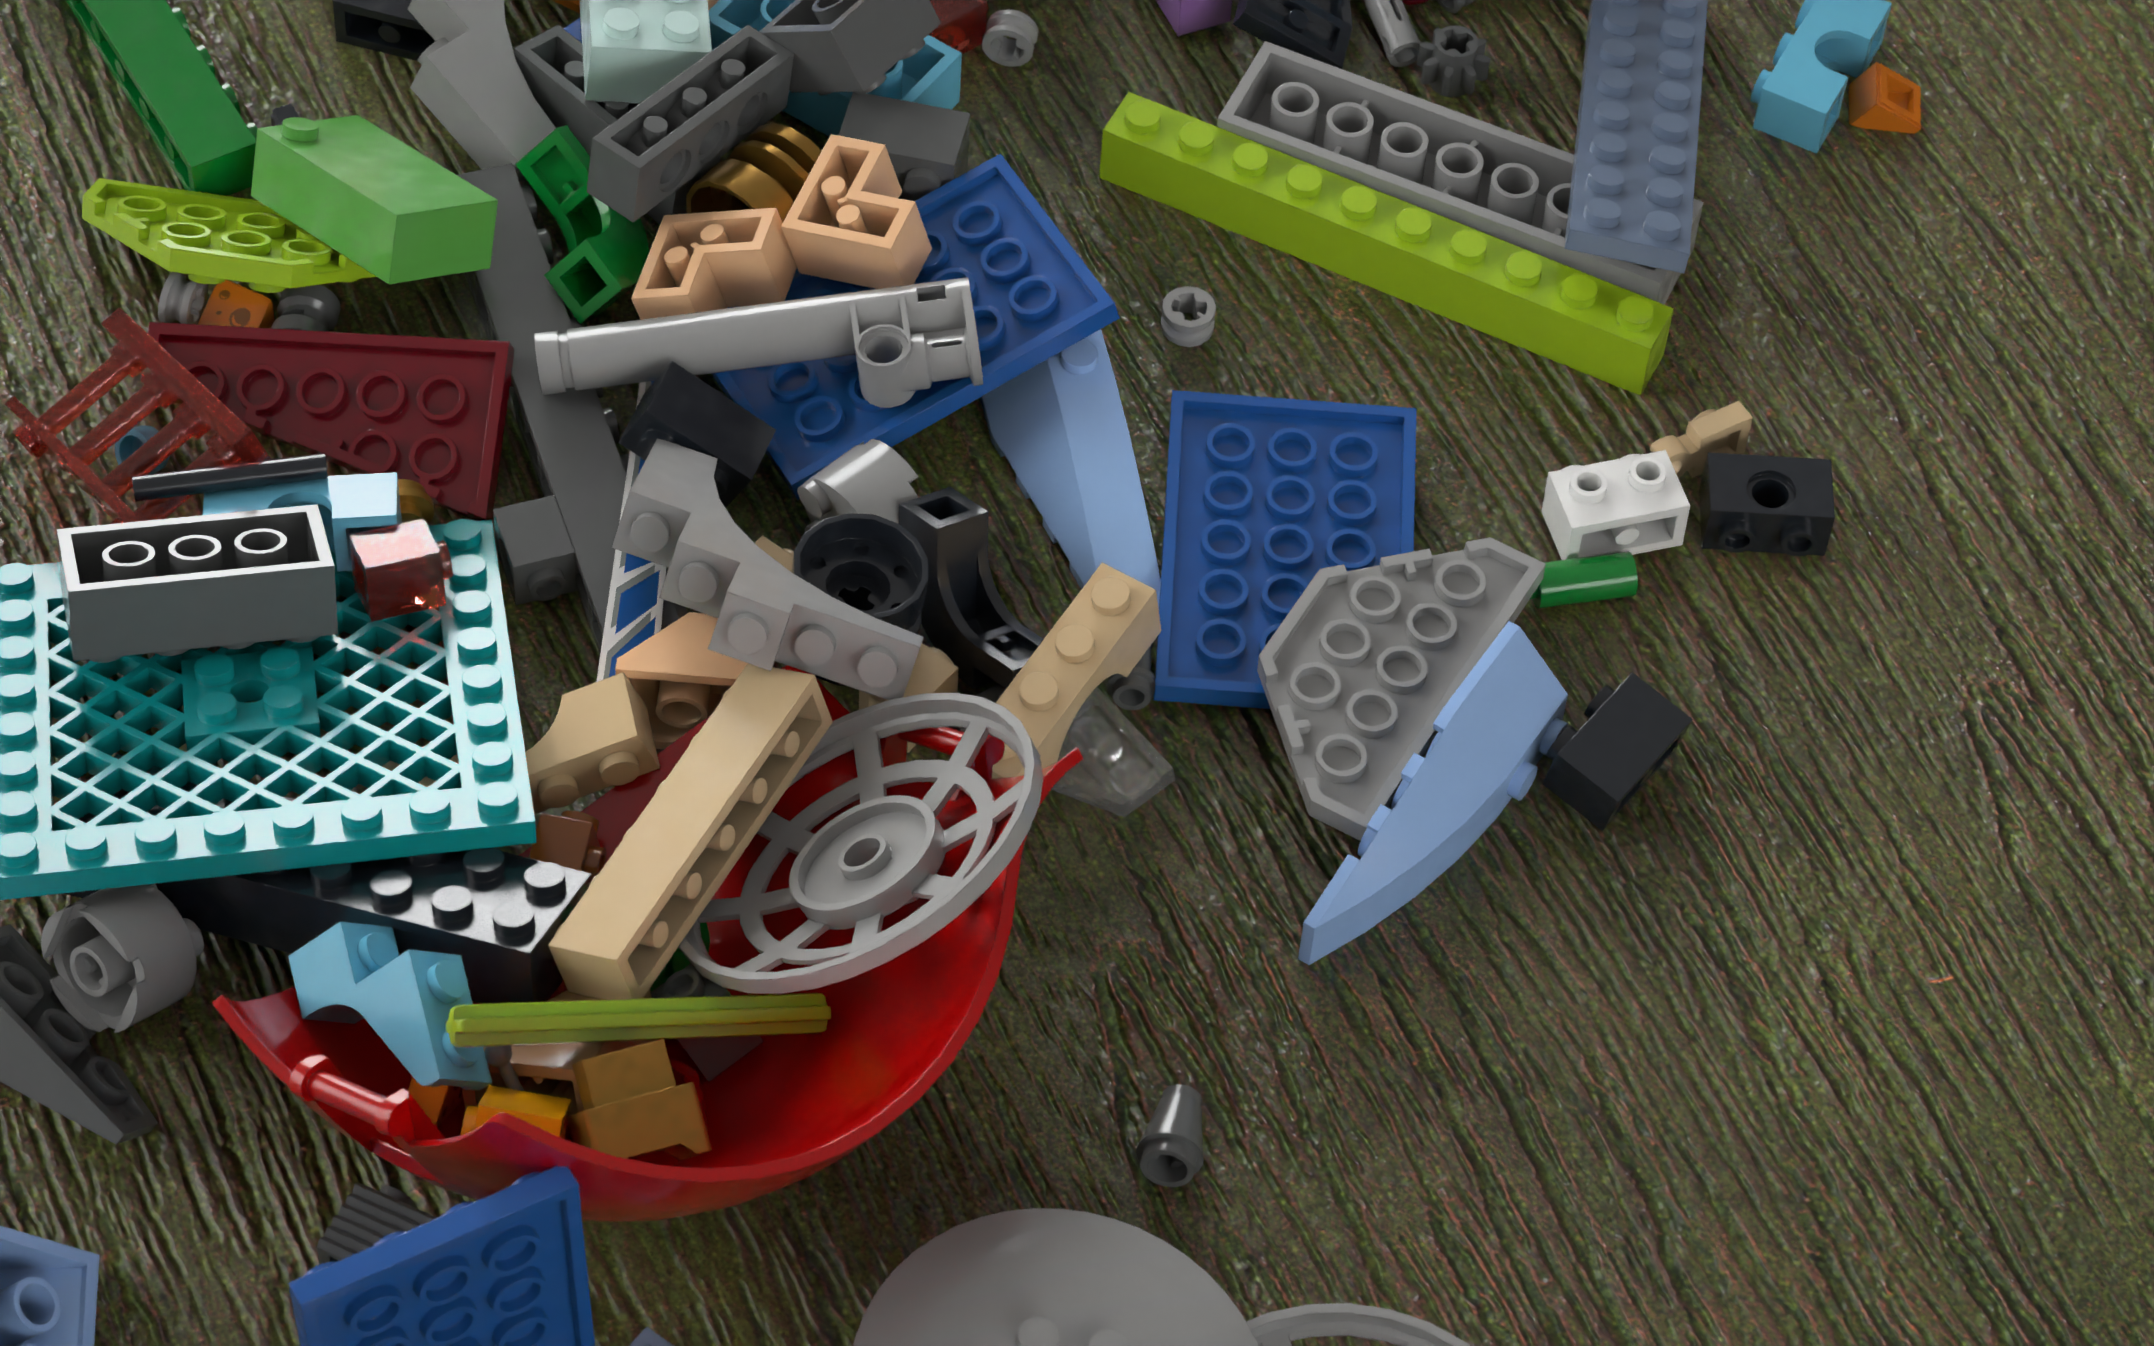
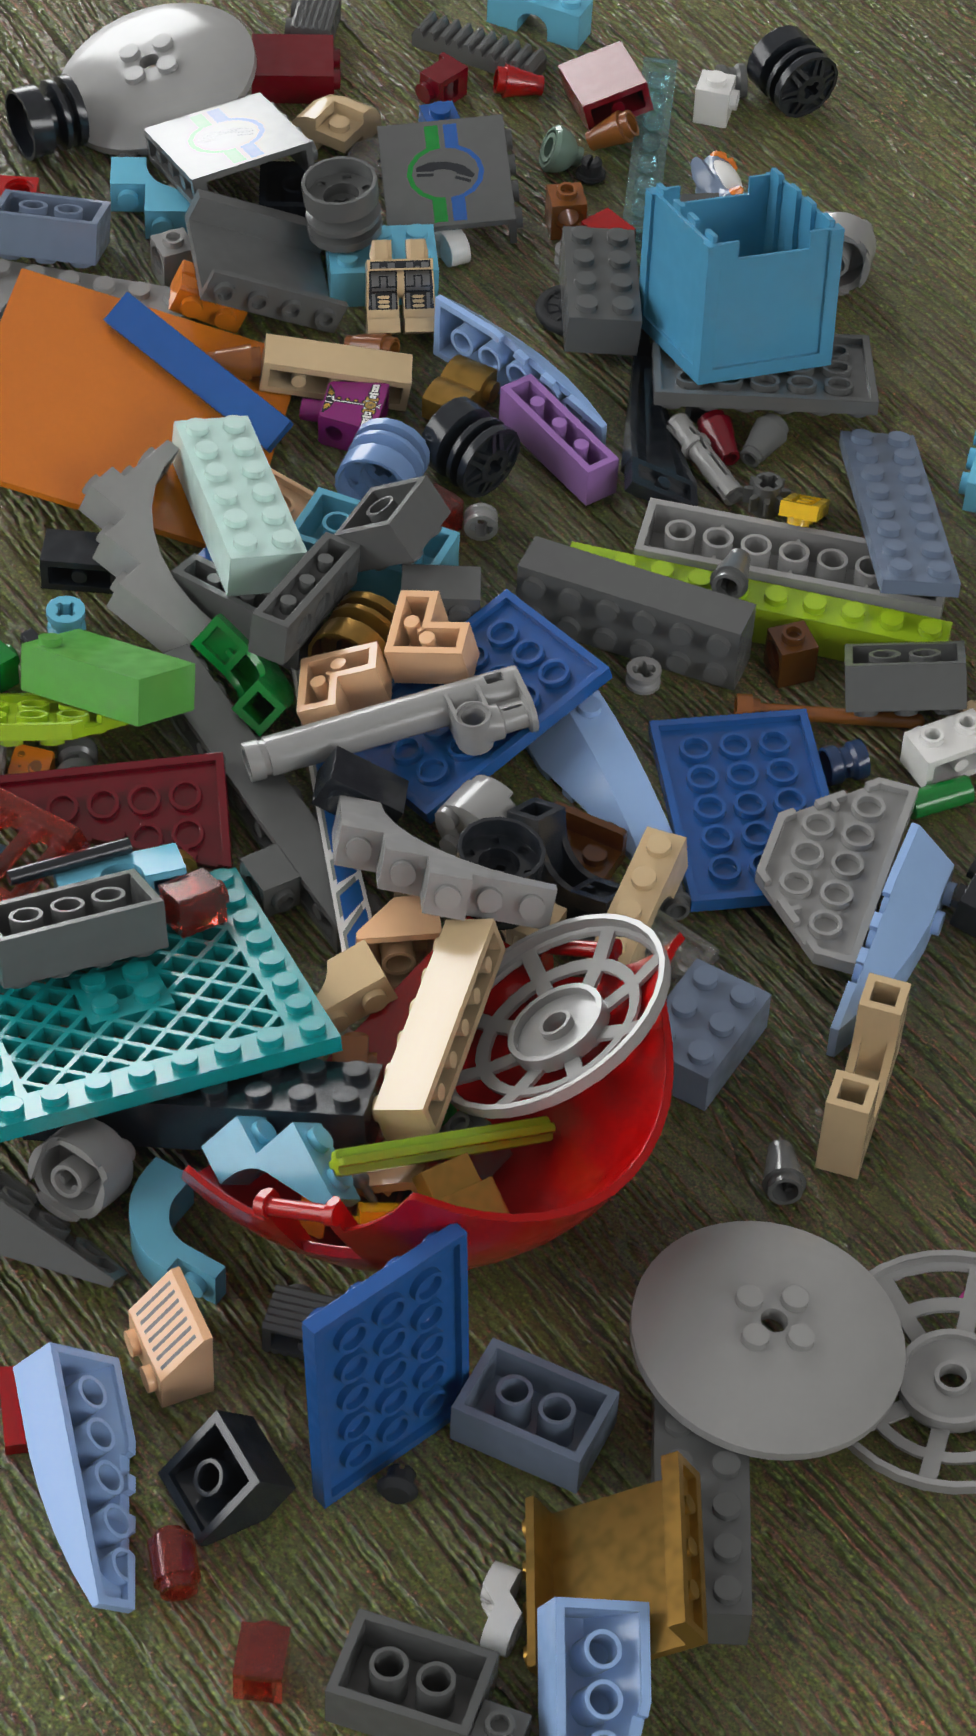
camera: 10 degrees left, 5 degrees down
none -> medium azure wheel [46,595,87,634]
none -> light nougat slope [124,1266,214,1408]
none -> medium azure arch [129,1156,226,1305]
none -> dark grey brick [516,536,757,691]
none -> reddish brown bracket [554,801,627,880]
none -> sand blue brick [667,958,772,1111]
none -> dark grey cone [710,548,751,598]
none -> dark orange piece [733,693,925,729]
none -> reddish brown brick [763,620,819,688]
none -> yellow plate [778,493,830,527]
none -> tan arch [815,972,911,1179]
none -> dark blue wheel [818,739,871,787]
none -> dark grey brick [845,641,967,717]

